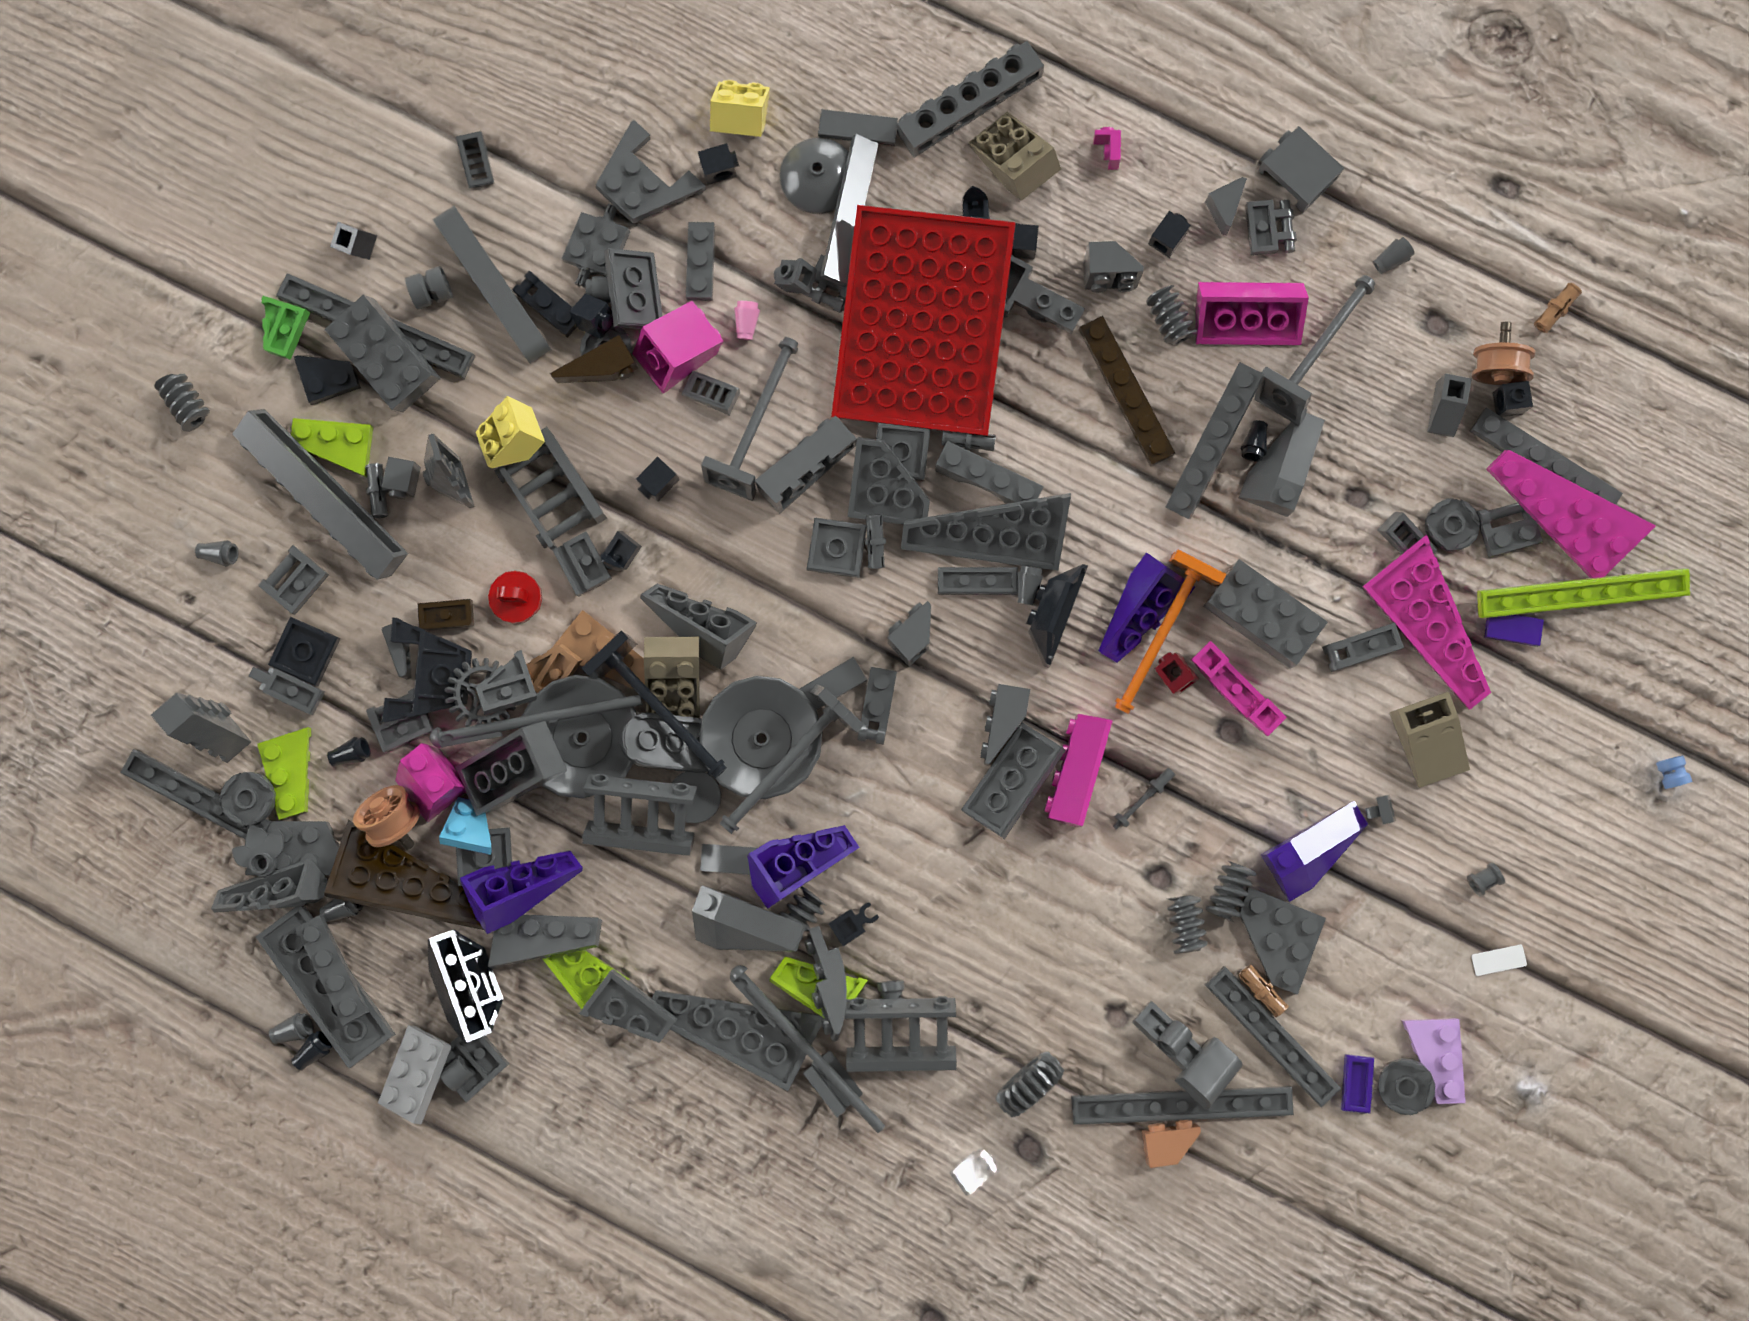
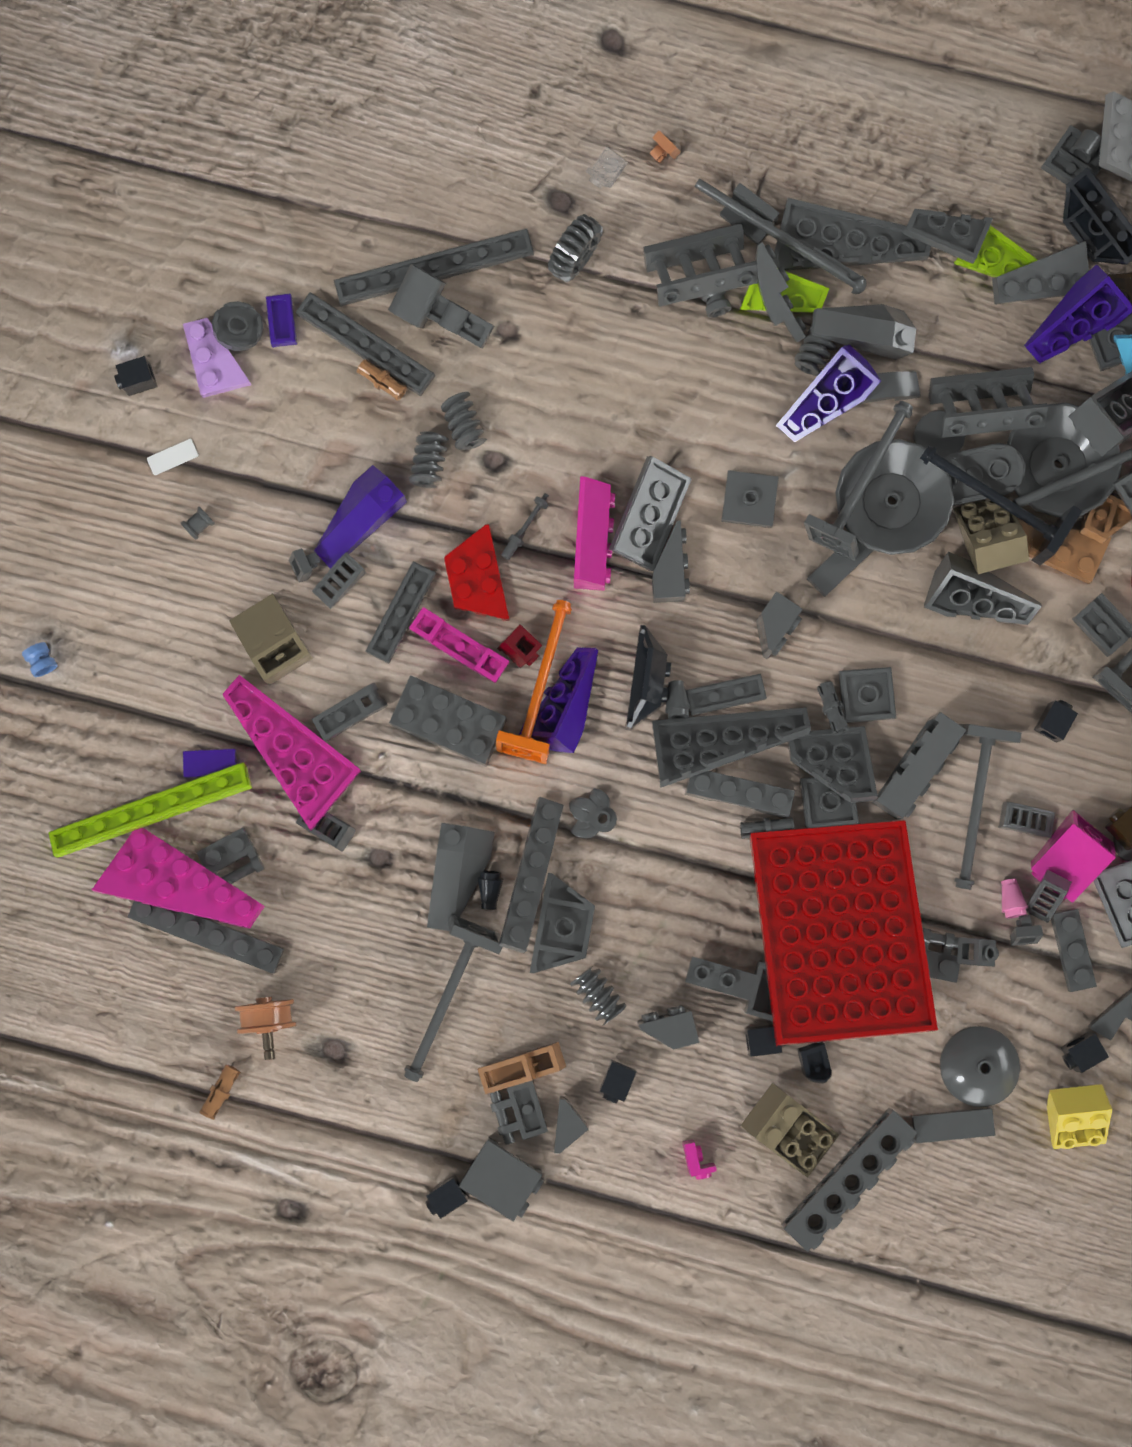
camera: 160 degrees right, 0 degrees up
black plate [600,531,642,571] -> none
tile [820,134,878,287] -> none
black plate [828,902,879,946] -> none
dark grey plate [858,667,897,745] -> none
dark brown plate [1079,315,1175,467] -> none
nougat slope [1142,1120,1201,1168] -> none
dark pink slope [1195,282,1309,345] -> none
dark grey plate [1238,887,1326,995] -> none
dark grey cone [1373,237,1415,274] -> none
dark grey tile [1425,498,1480,551] -> none
dark grey slope [1427,373,1472,437] -> none
black brick [1492,381,1533,417] -> none
none -> black brick [114,356,158,396]
none -> dark grey slope [312,552,366,609]
none -> dark grey tile [366,561,436,664]
none -> black brick [425,1175,469,1219]
none -> red wing [444,524,510,621]
none -> medium nougat slope [477,1042,567,1095]
none -> dark grey wing [530,873,595,974]
none -> dark grey plate [569,788,617,838]
none -> nougat tile [650,130,681,163]
none -> dark grey plate [721,470,779,528]
none -> dark grey tile [1010,915,1043,946]
none -> dark grey slope [1026,870,1072,923]

